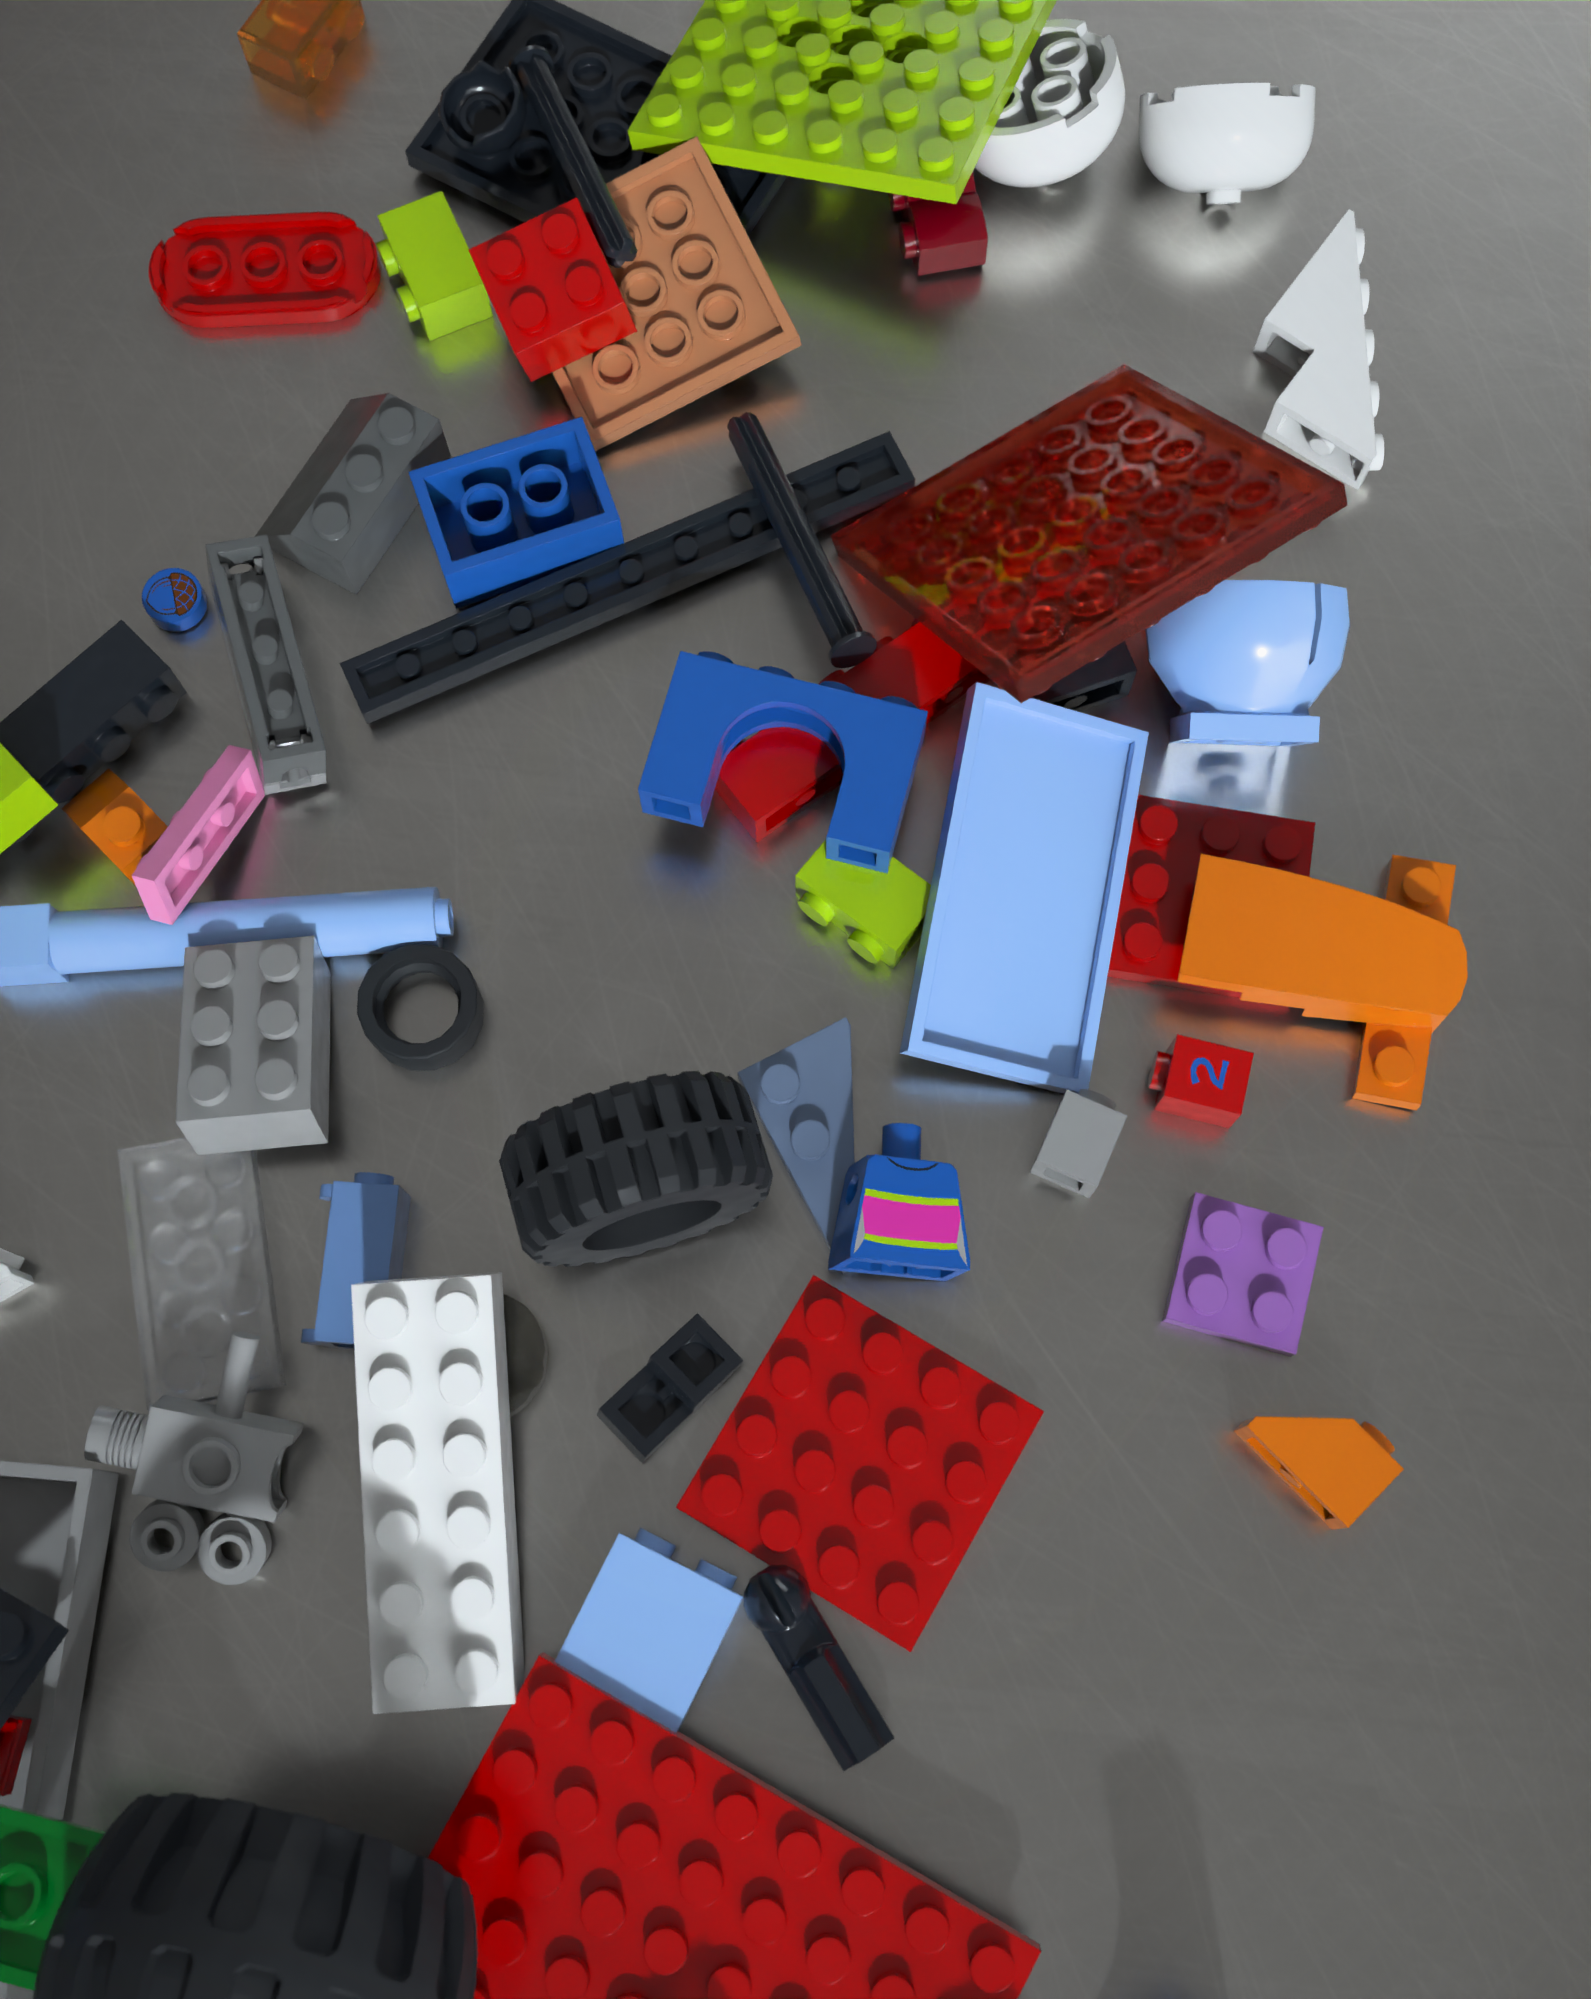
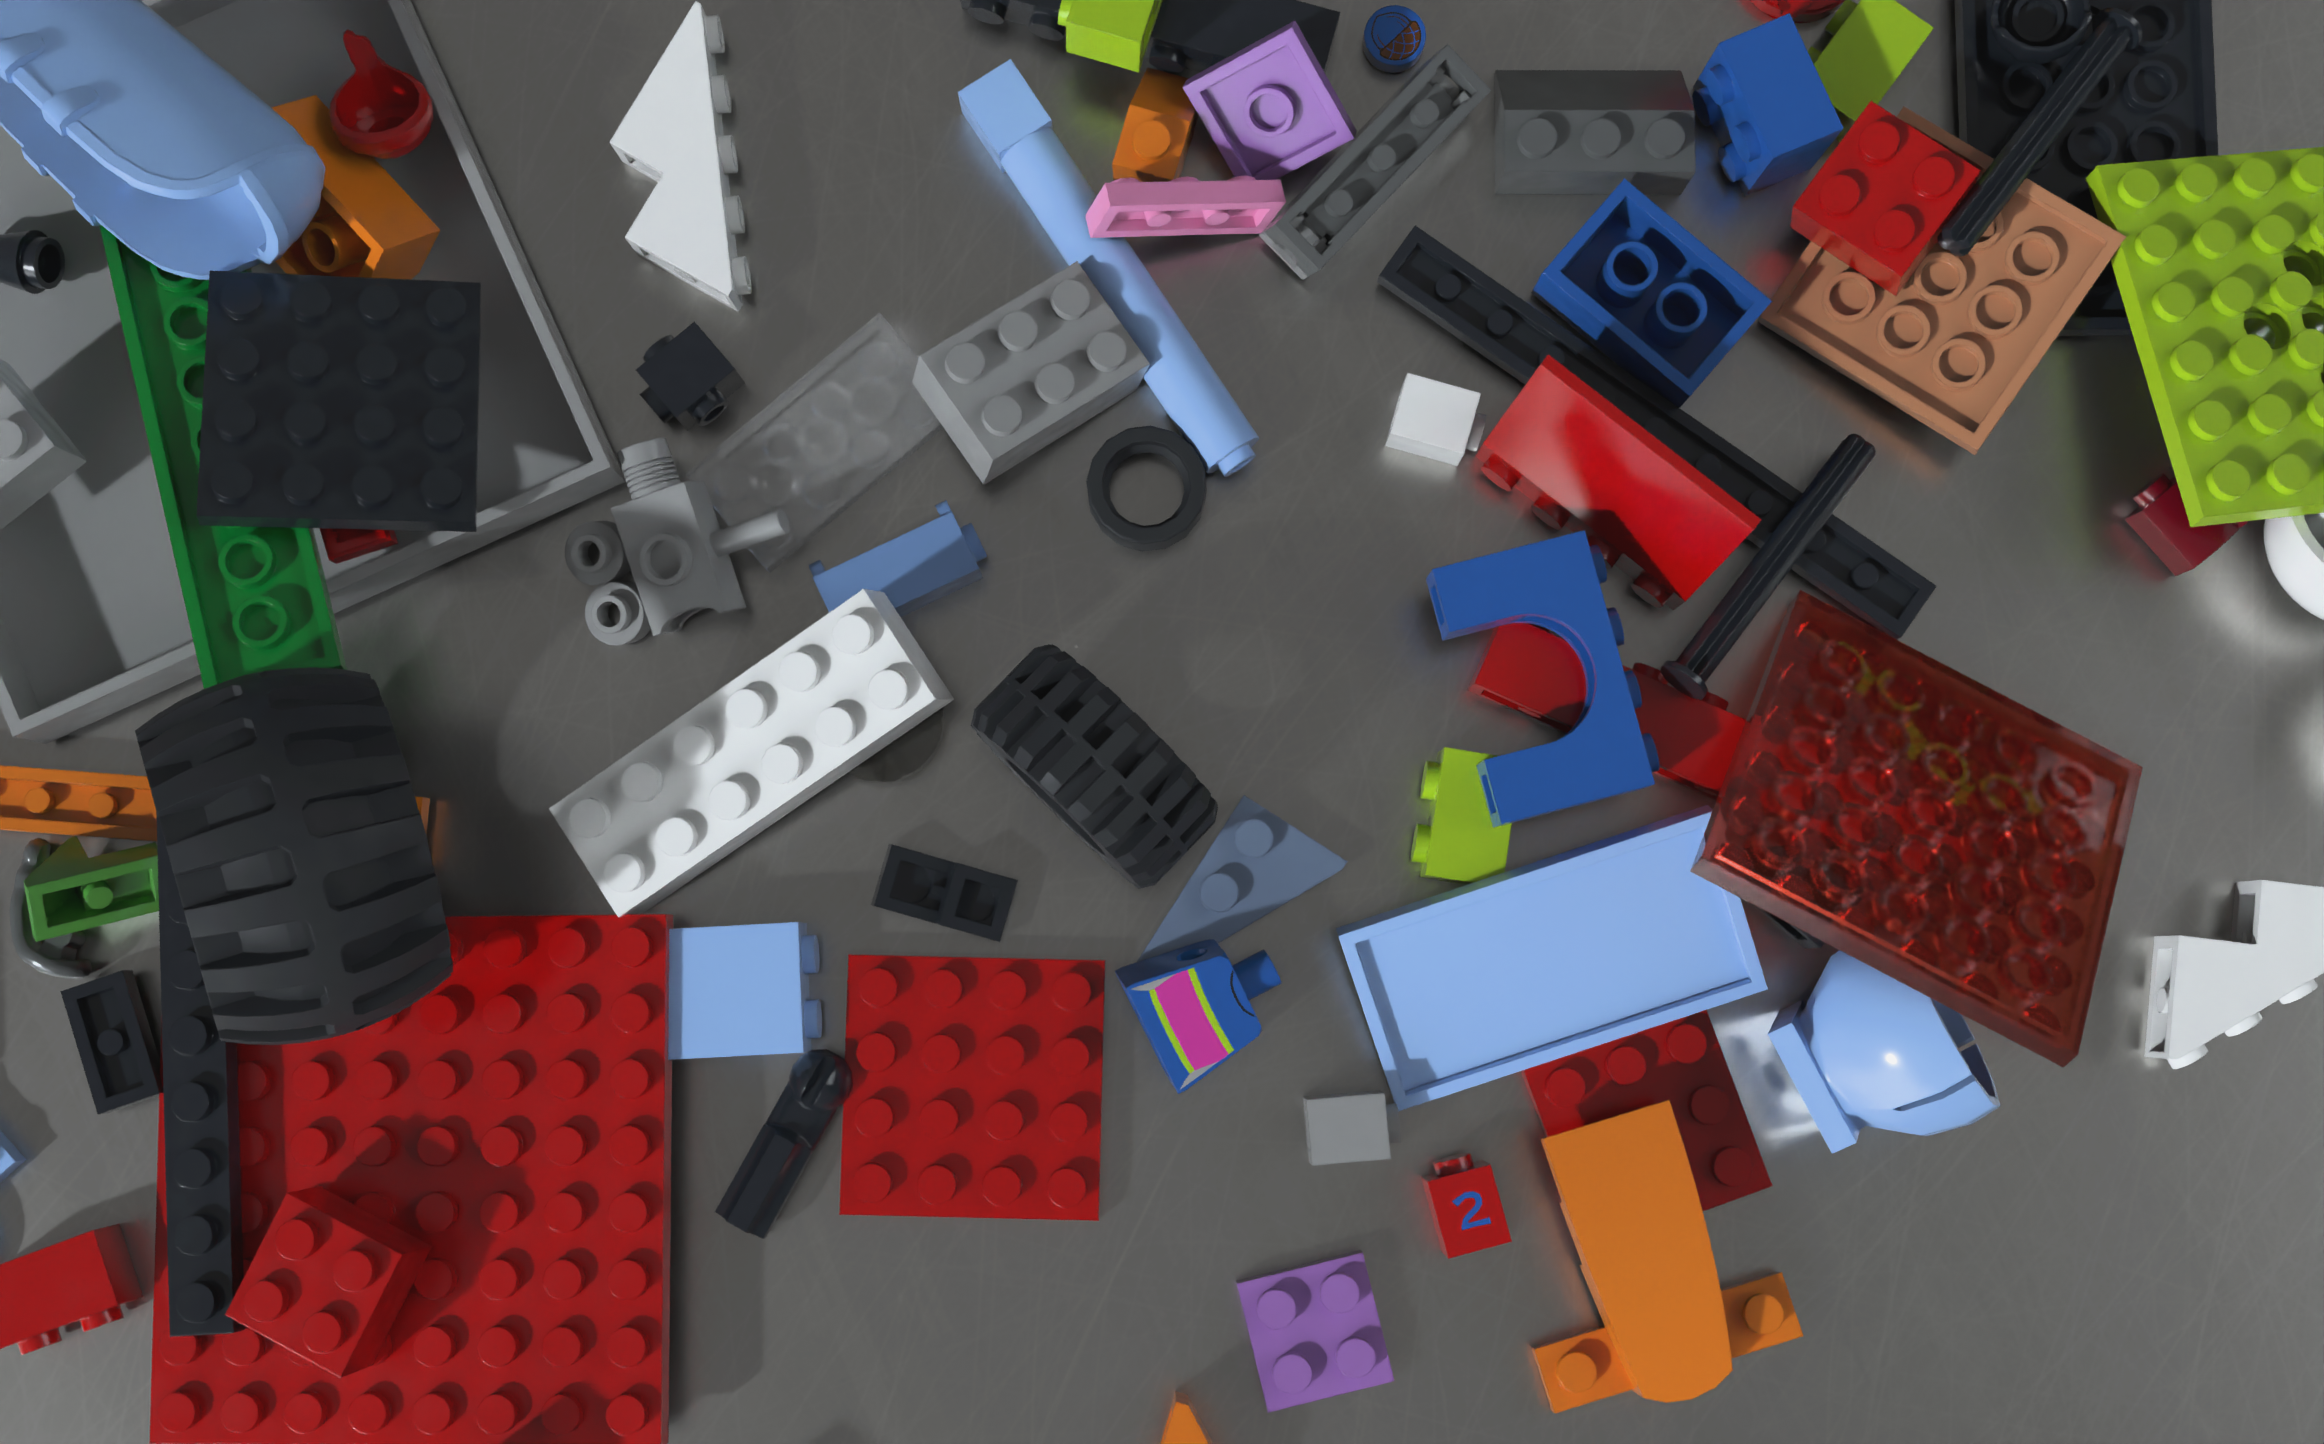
camera: 60 degrees right, 10 degrees up
none -> black brick [636,321,745,431]
none -> medium lavender plate [1182,21,1357,180]
none -> white brick [1385,373,1487,466]
none -> red slope [1475,354,1762,610]
none -> blue brick [1692,13,1844,197]

